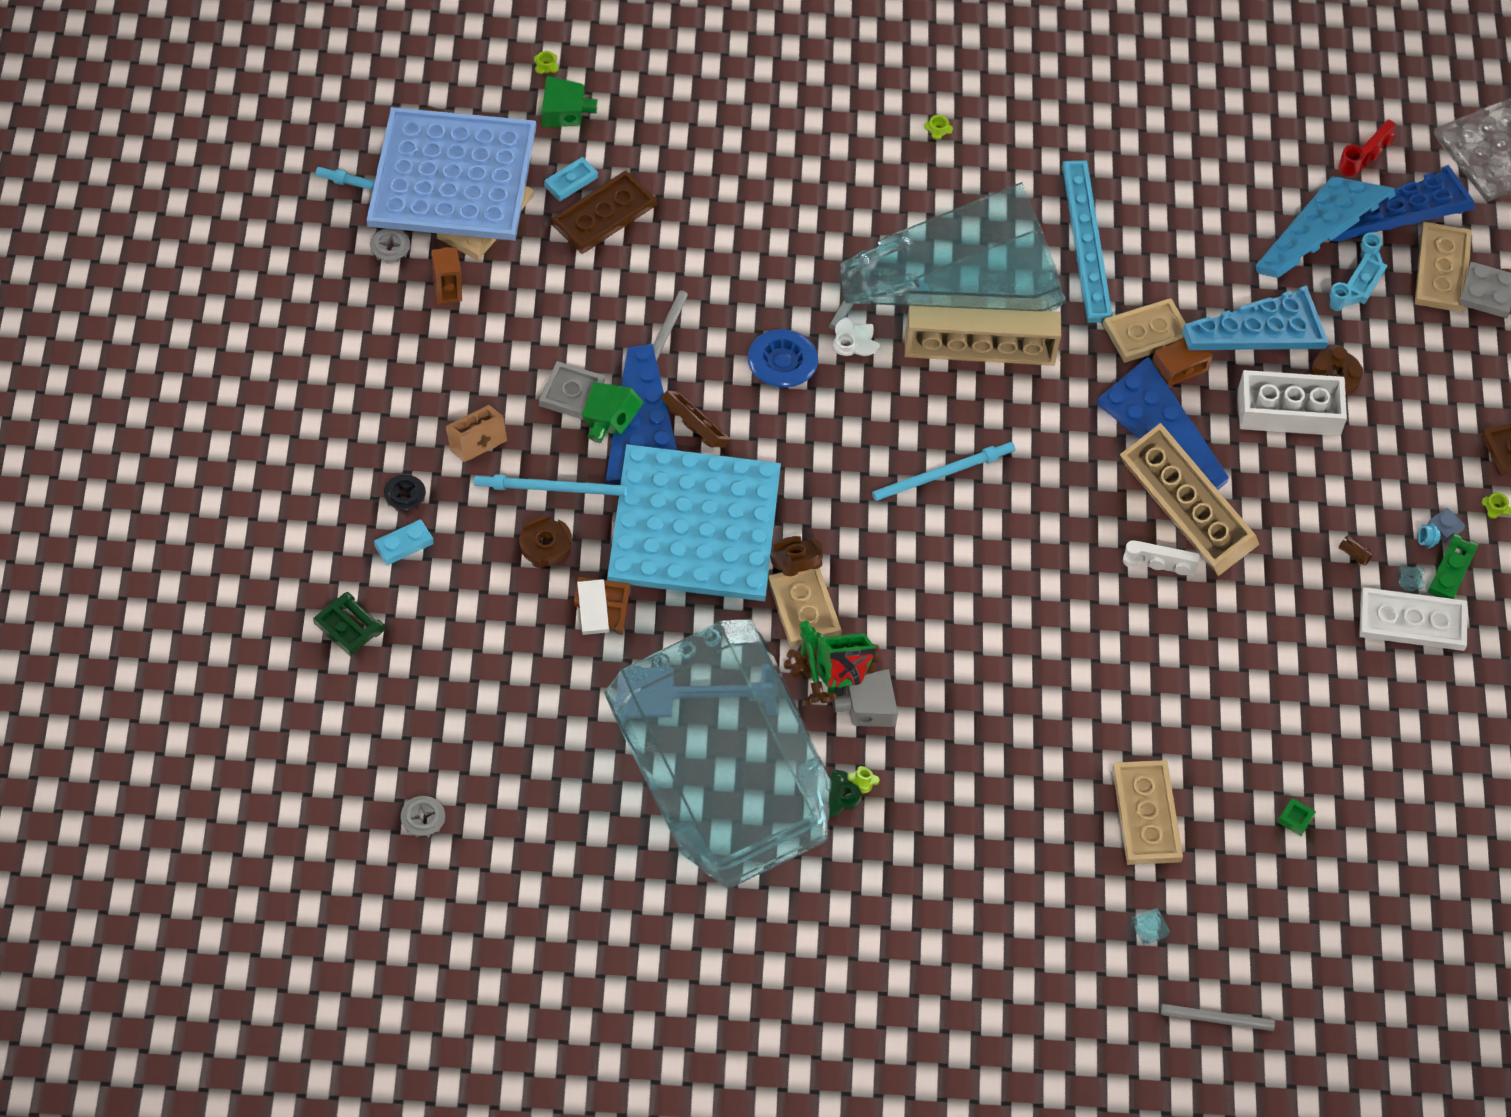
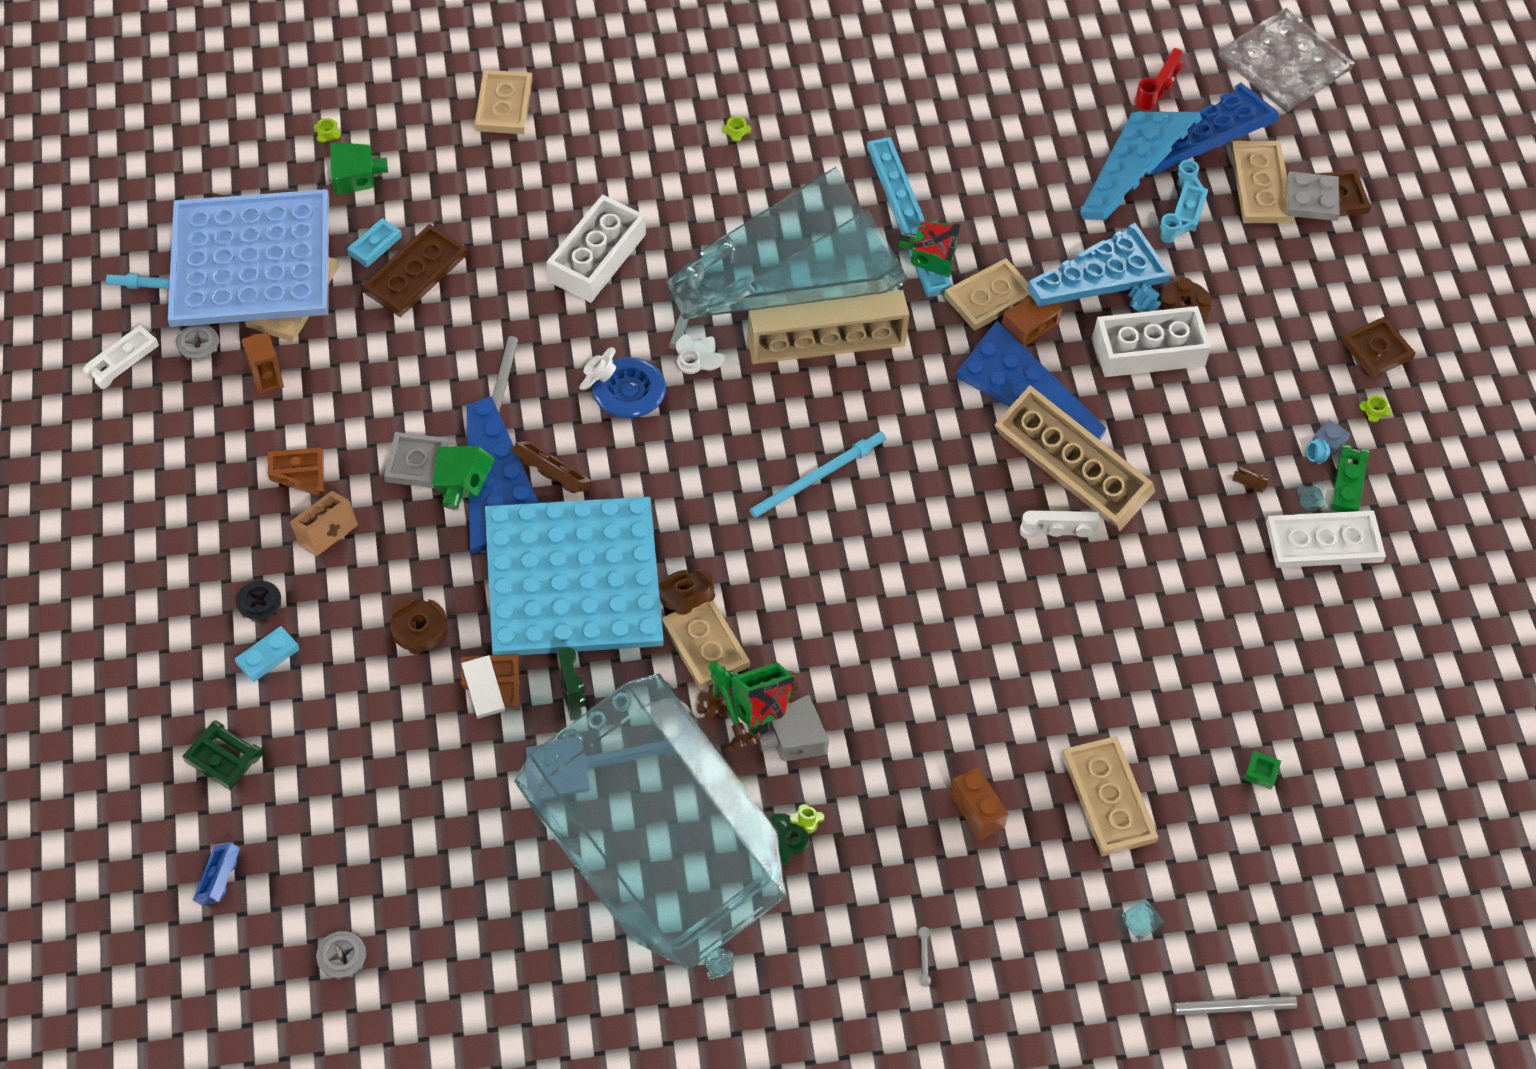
camera: 10 degrees left, 0 degrees up
medium azure bar [474,474,627,496] -> none
none -> white plate [83,325,159,389]
none -> blue plate [193,842,240,906]
none -> dark orange wing [268,447,325,497]
none -> tan plate [475,70,532,134]
none -> white brick [547,194,646,303]
none -> dark green plate [559,647,586,721]
none -> white plate [579,347,616,390]
none -> clear light blue plate [704,948,735,979]
none -> torso [899,222,961,277]
none -> light grey hinge [918,927,931,987]
none -> dark orange brick [950,767,1008,841]
none -> dark azure gear [1128,283,1161,312]

